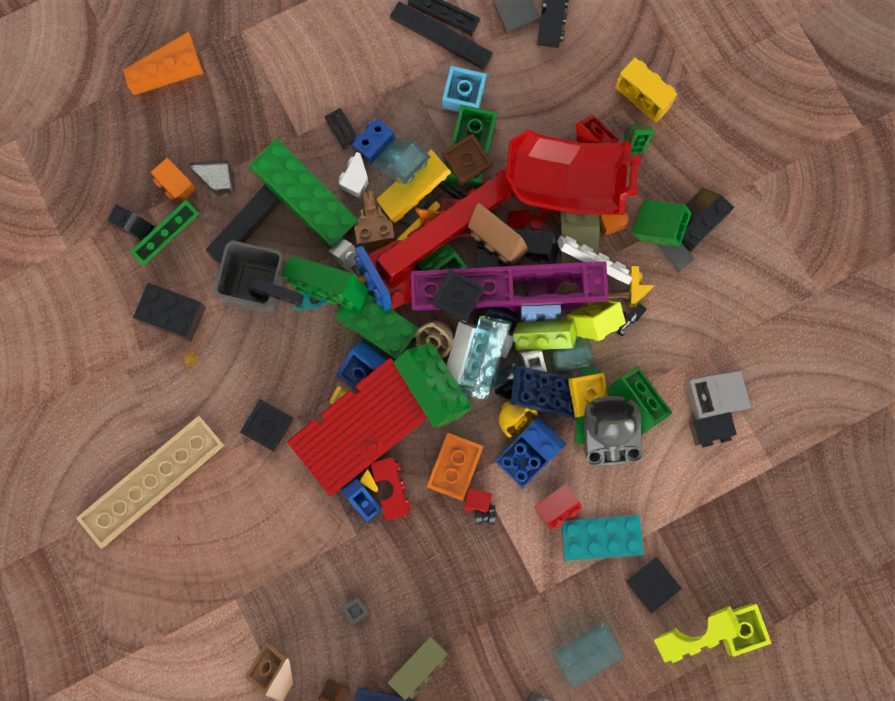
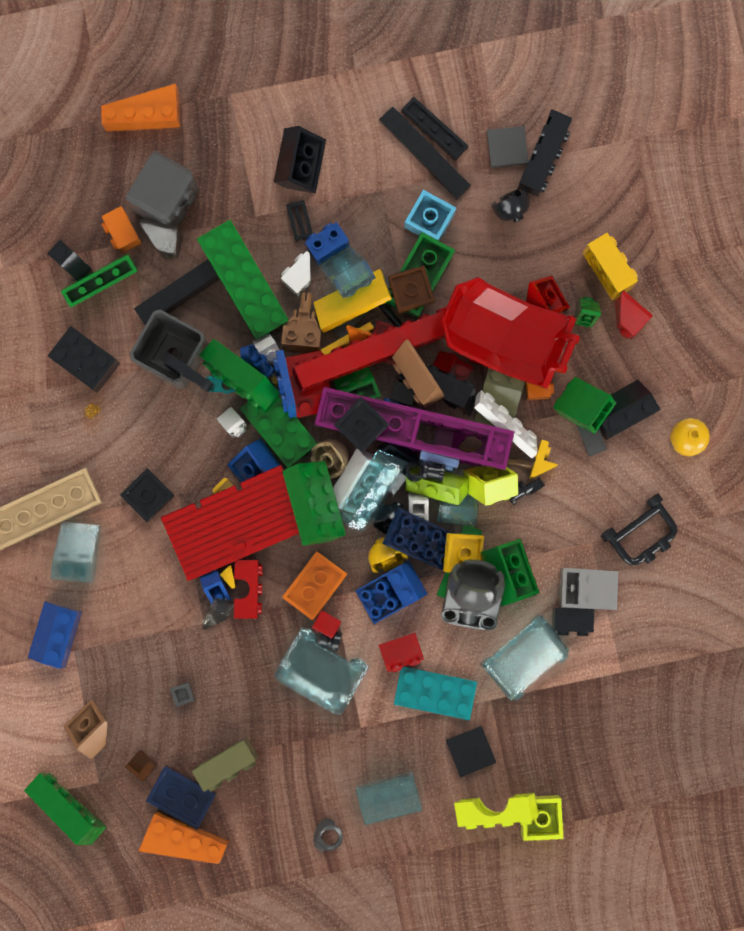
camera: 20 degrees right, 5 degrees up
none -> blue slope [28,601,82,669]
none -> clear light blue slope [50,522,100,583]
none -> dark grey plate [126,150,199,233]
none -> clear smoke tile [202,598,234,630]
none -> white slope [217,407,247,438]
none -> blue connector [240,345,275,378]
none -> black slope [274,126,326,193]
none -> clear light blue windscreen [275,627,369,715]
none -> black connector [406,461,445,482]
none -> clear light blue windscreen [480,614,569,701]
none -> black cylinder [491,187,530,223]
none -> black bar [600,493,677,566]
none -> red slope [615,291,653,340]
none -> yellow cylinder [670,418,710,457]

